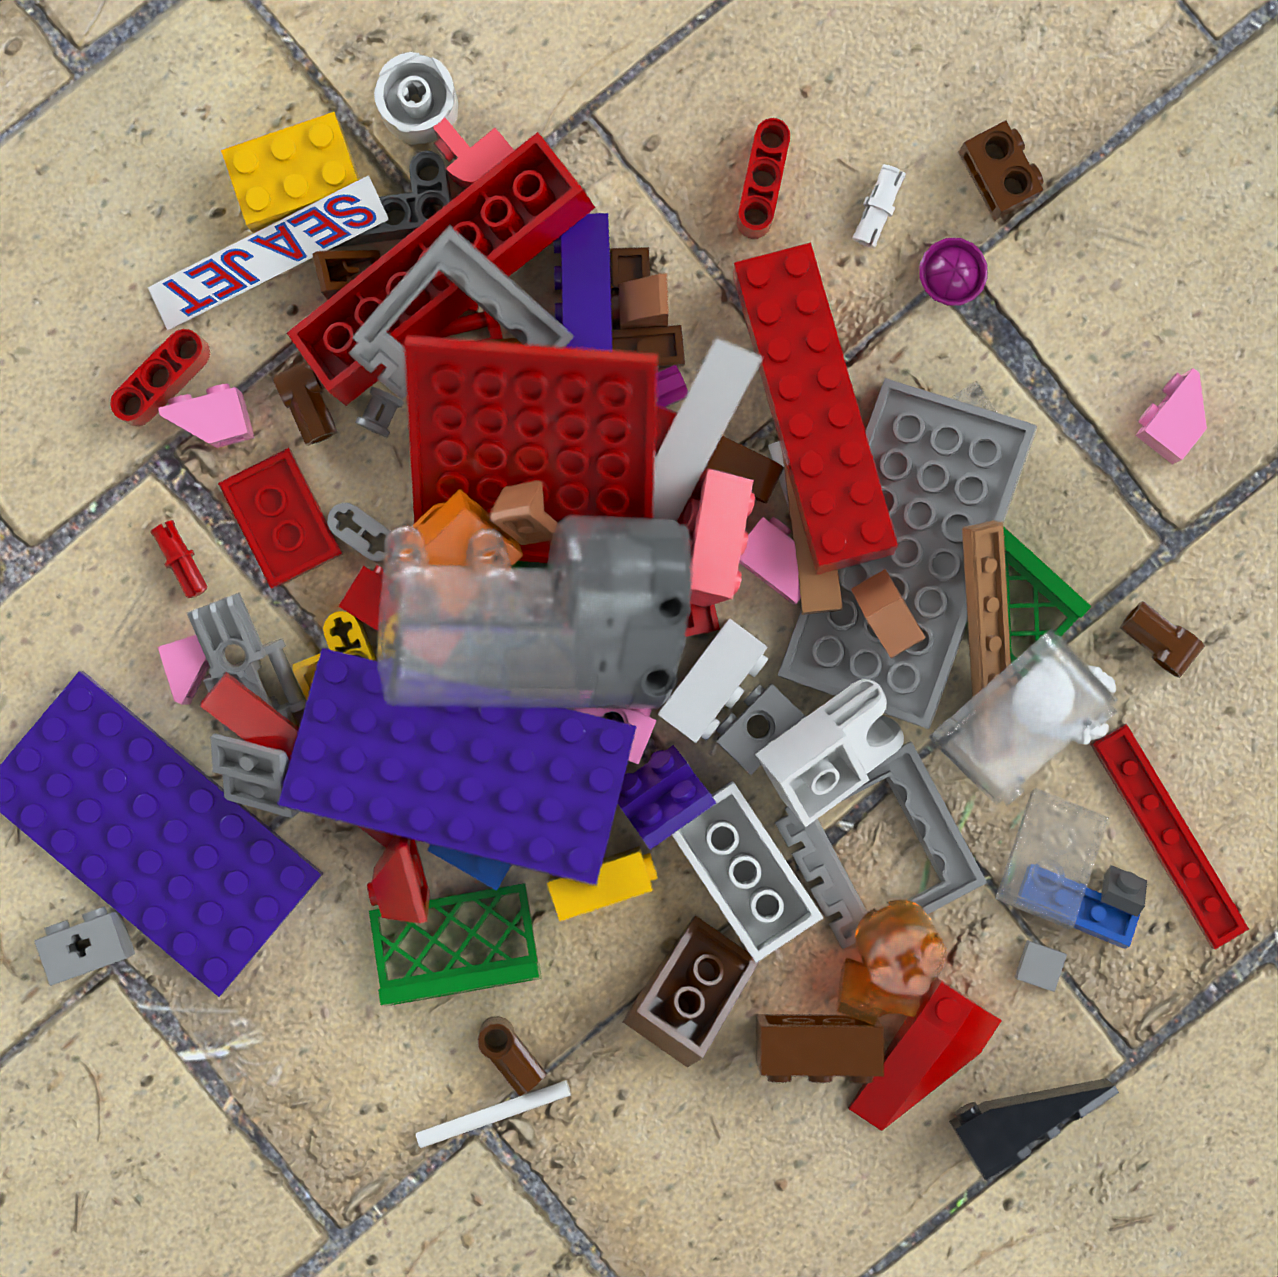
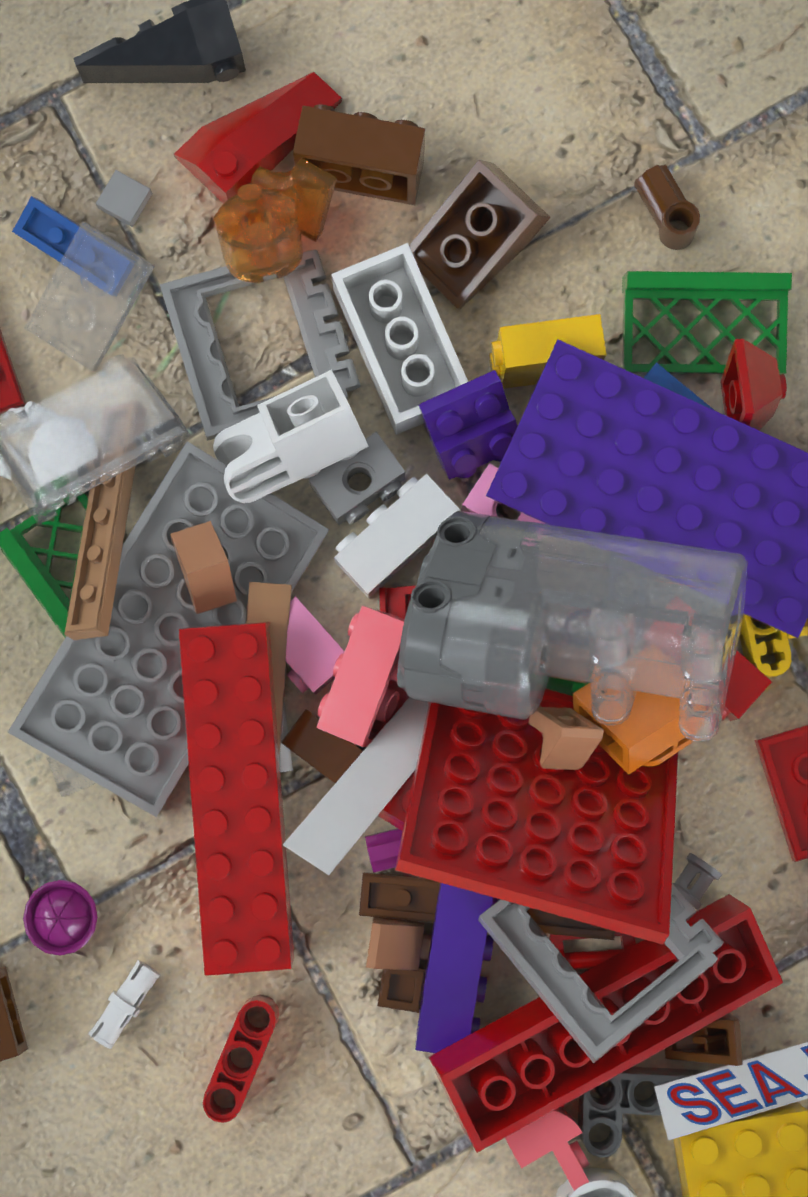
camera: 170 degrees left, 5 degrees down
reddish brown piece [272,361,338,446] -> none
light grey beam [327,503,397,562] -> none
white bar [416,1080,571,1148] -> none
dark grey plate [1101,865,1147,917] -> none

